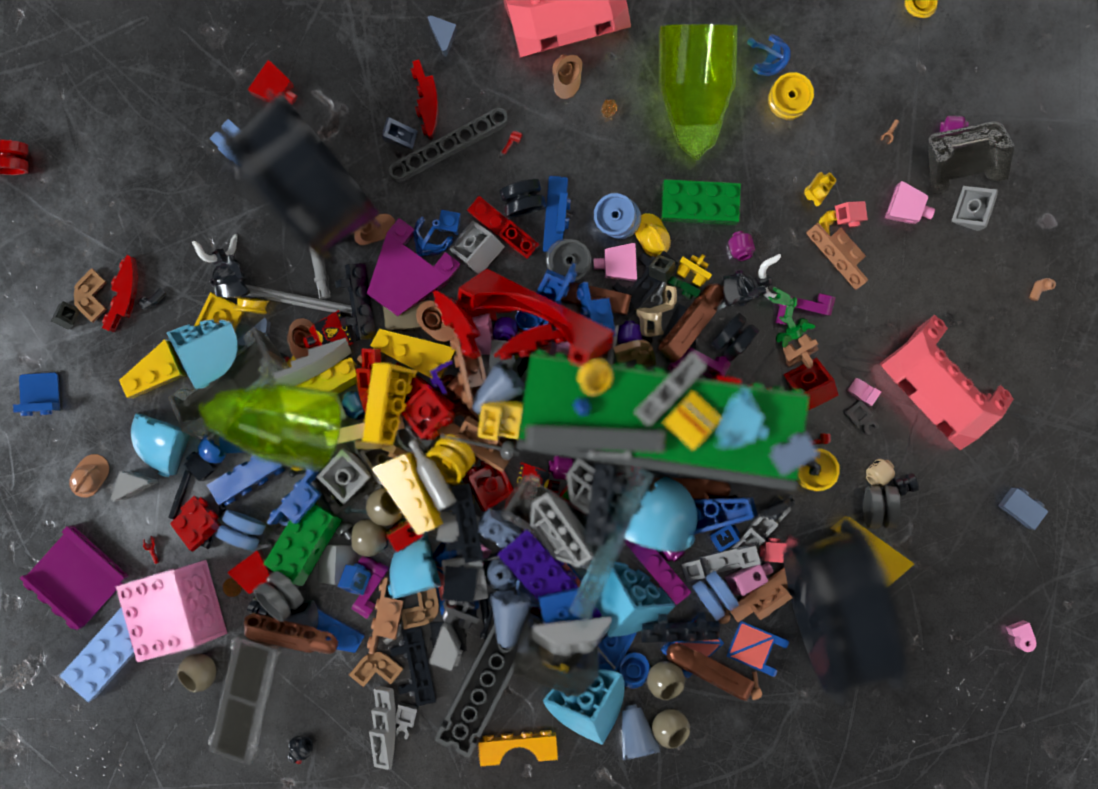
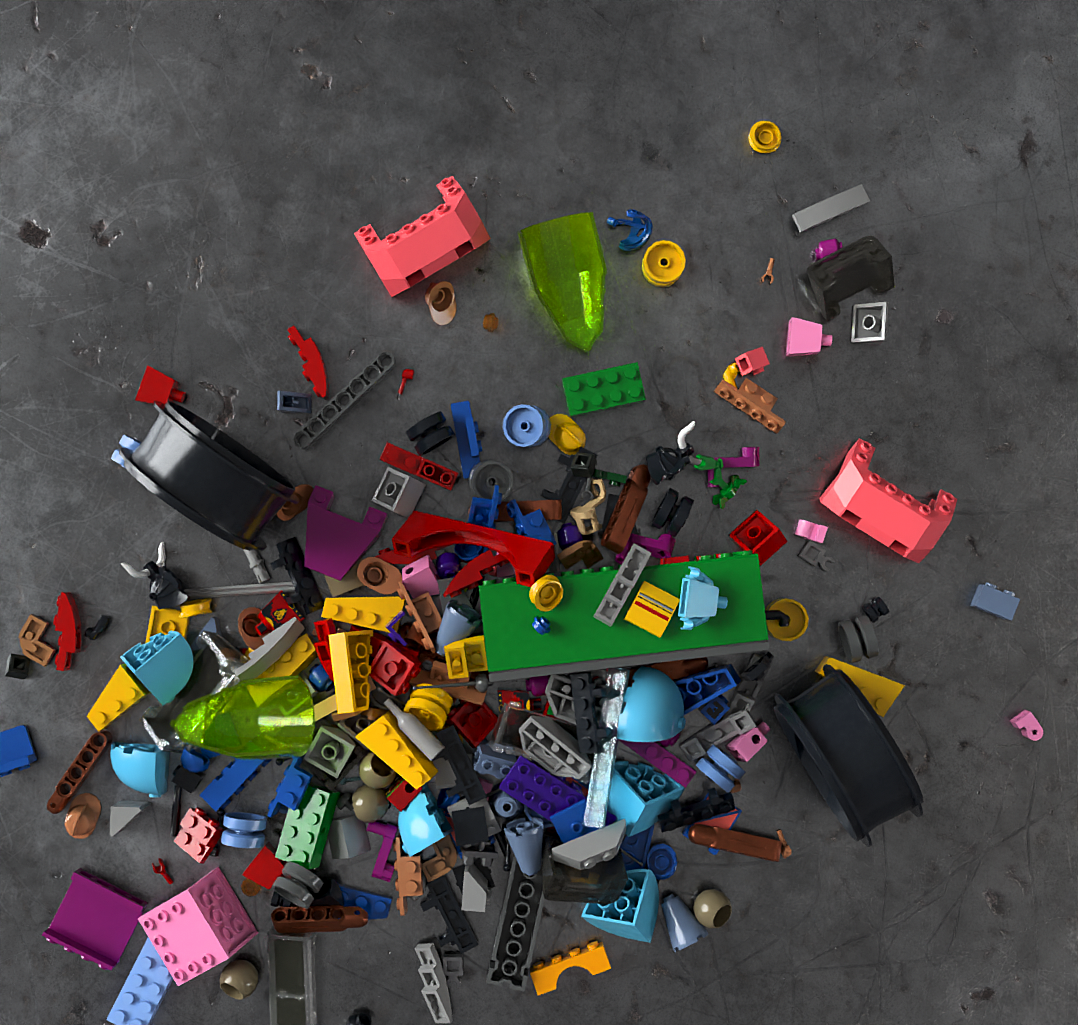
camera: 10 degrees left, 0 degrees up
blue brick [337,563,371,595] -> none
medium nougat plate [349,652,404,687] -> none
blue helmet [414,216,454,256] -> none
sand blue slope [428,15,457,56] -> none
red slope [433,290,481,359] -> none
blue brick [438,210,461,235] -> none
dark grey beam [525,426,665,452] -> none
light grey hinge [588,450,631,459] -> none
bright pink torso [593,243,637,282] -> none
dark tan helmet [647,661,685,700] -> none
yellow hips [676,254,712,288] -> none
coral flag [726,621,789,677] -> none
magenta head [728,231,755,261] -> none
nougat bracket [730,568,792,622] -> none
coral brick [759,538,787,563] -> none
sand blue brick [768,432,819,475] -> none
nougat hips [783,334,818,369] -> none
yellow hips [804,172,837,207] -> none
red hand [811,433,831,445] -> none
tan head [866,459,895,487] -> none
nougat arm [1029,278,1056,301] -> none
none -> copper piece [47,730,112,814]
none -> light grey slope [792,184,870,232]

